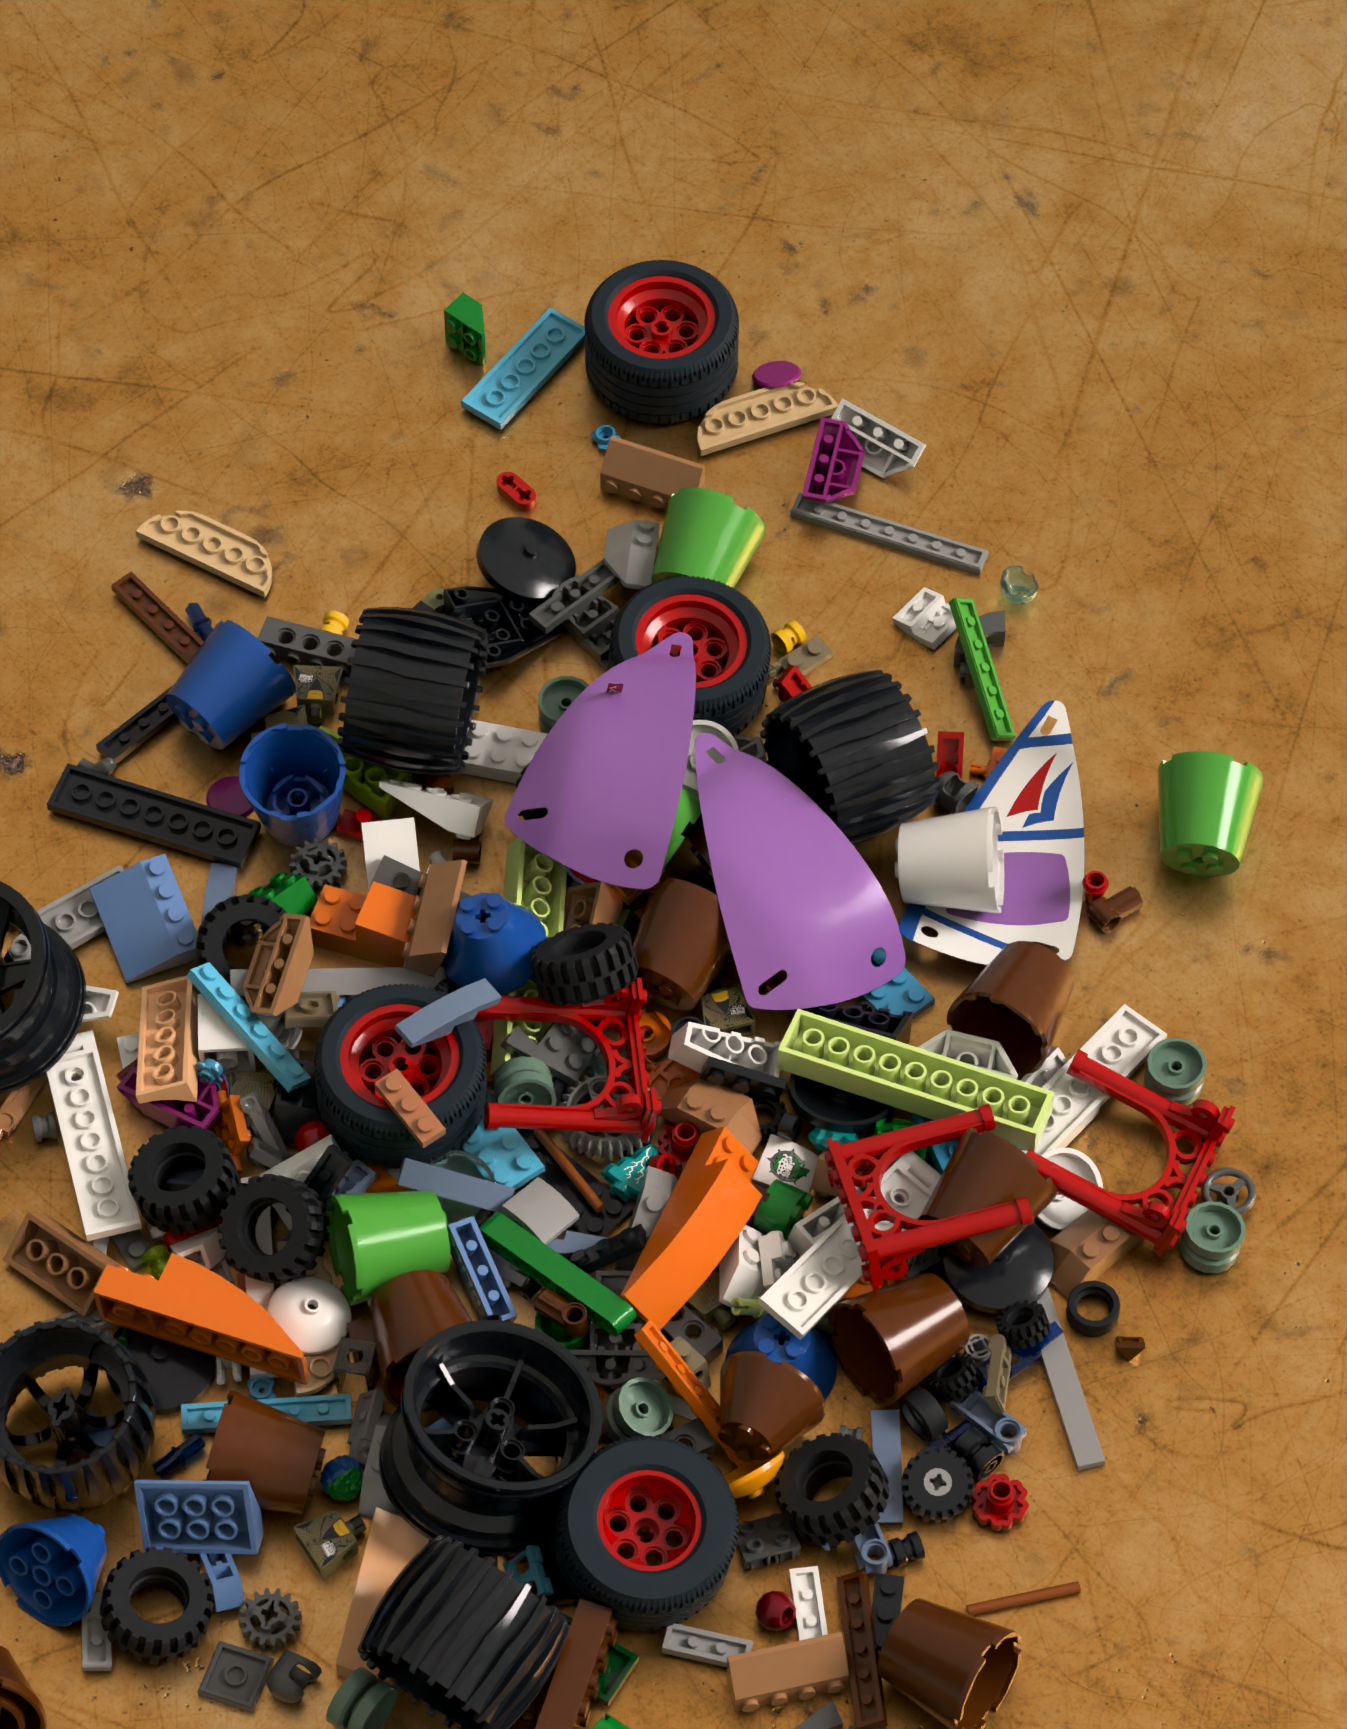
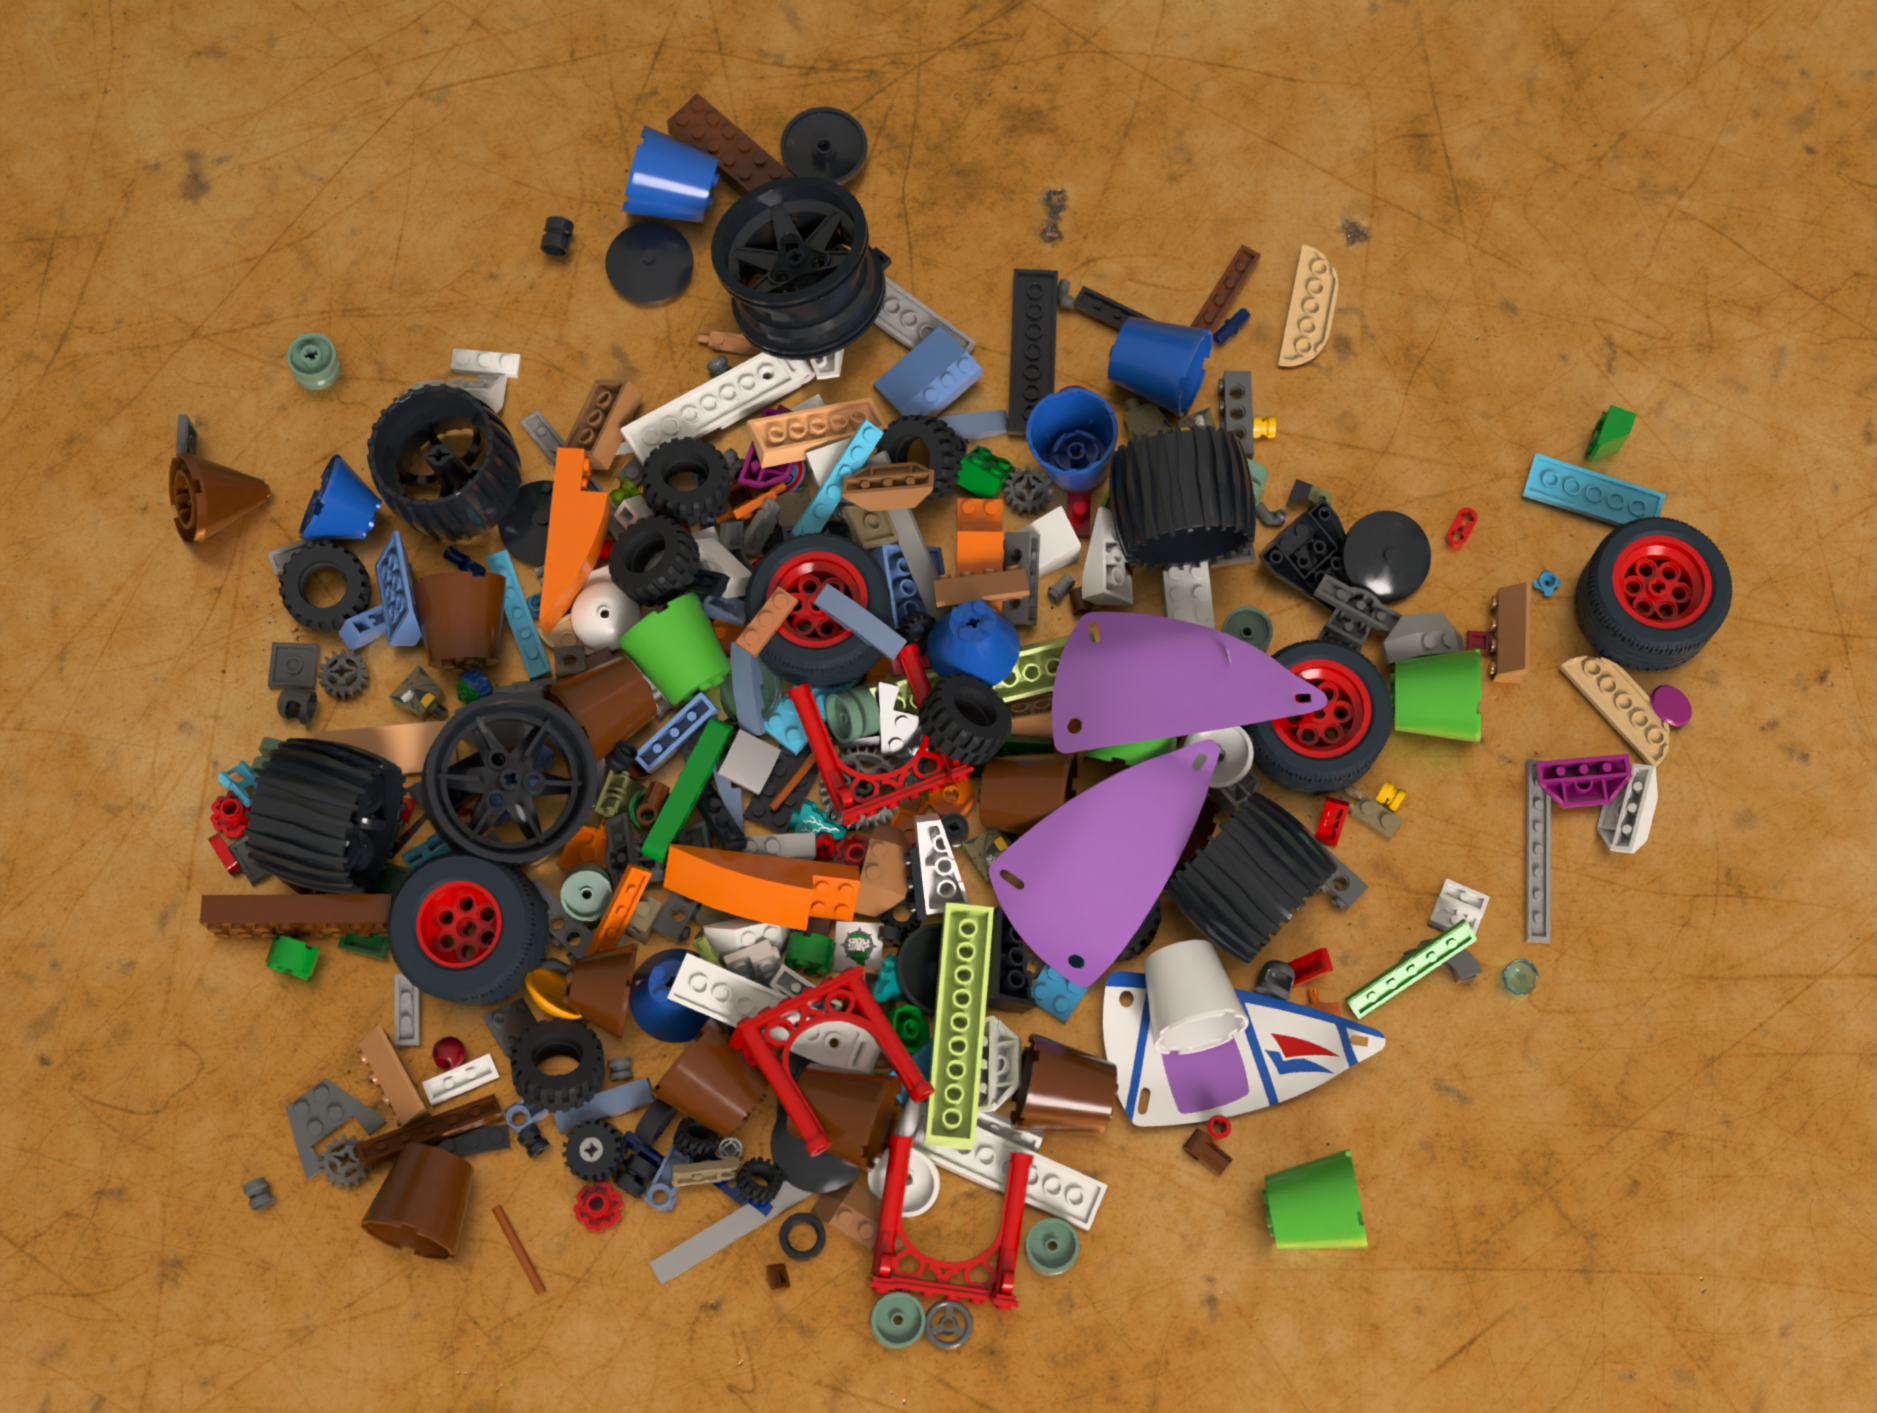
camera: 70 degrees right, 15 degrees up
dark azure plate [196,1058,224,1084] -> none
none -> dark red tile [1465,630,1490,656]

